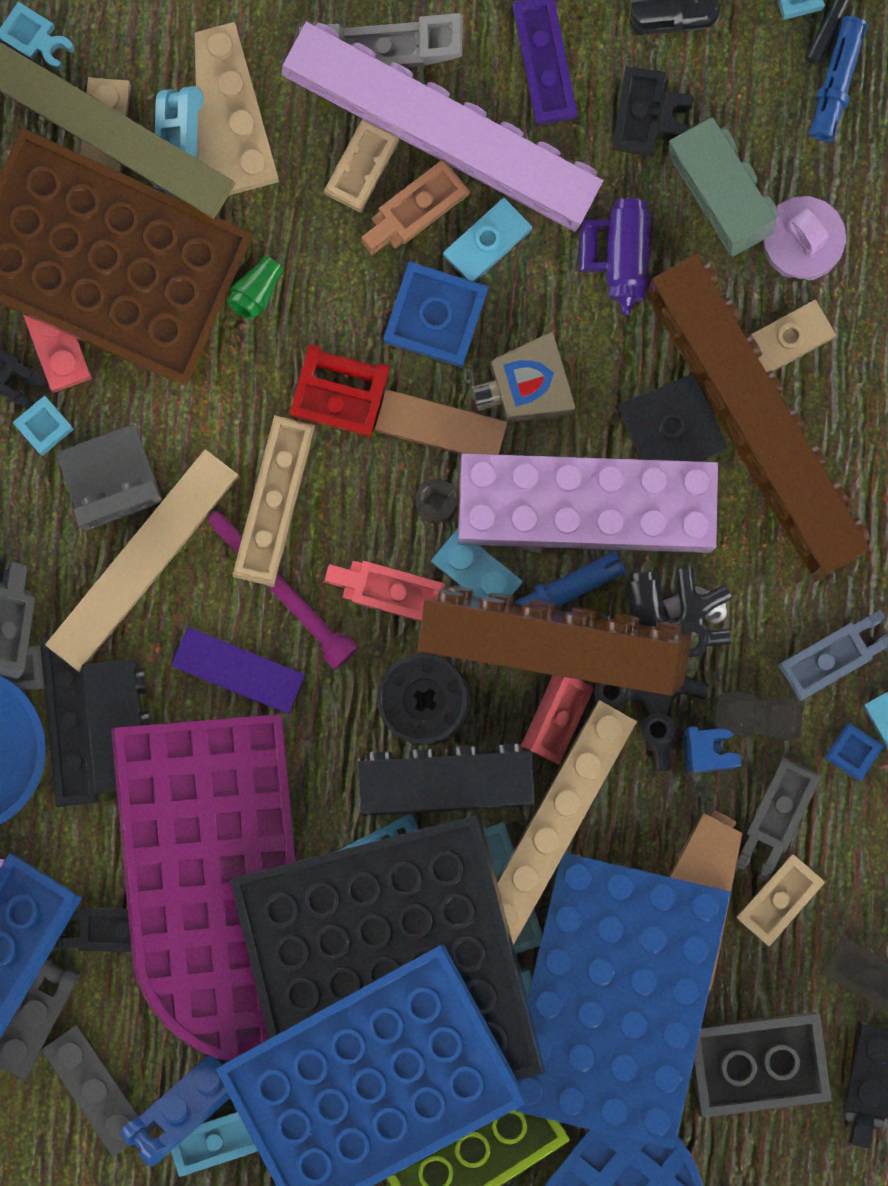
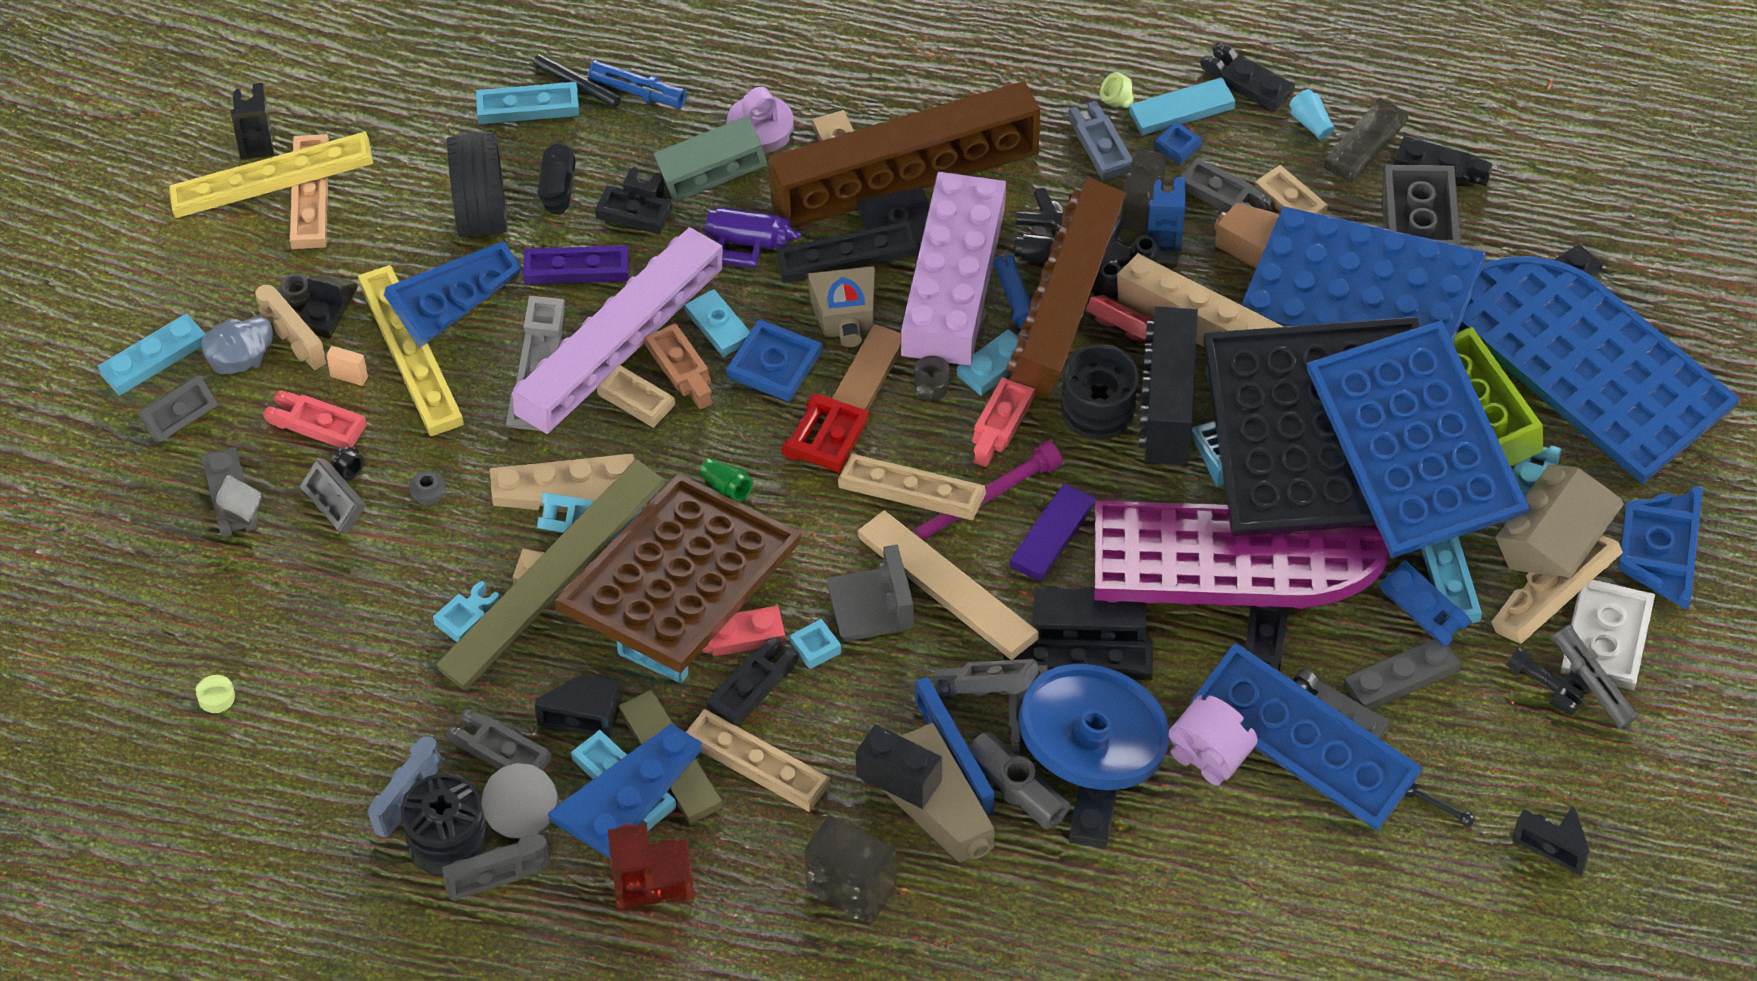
camera: 80 degrees left, 30 degrees down
none -> black tile [777,220,919,284]

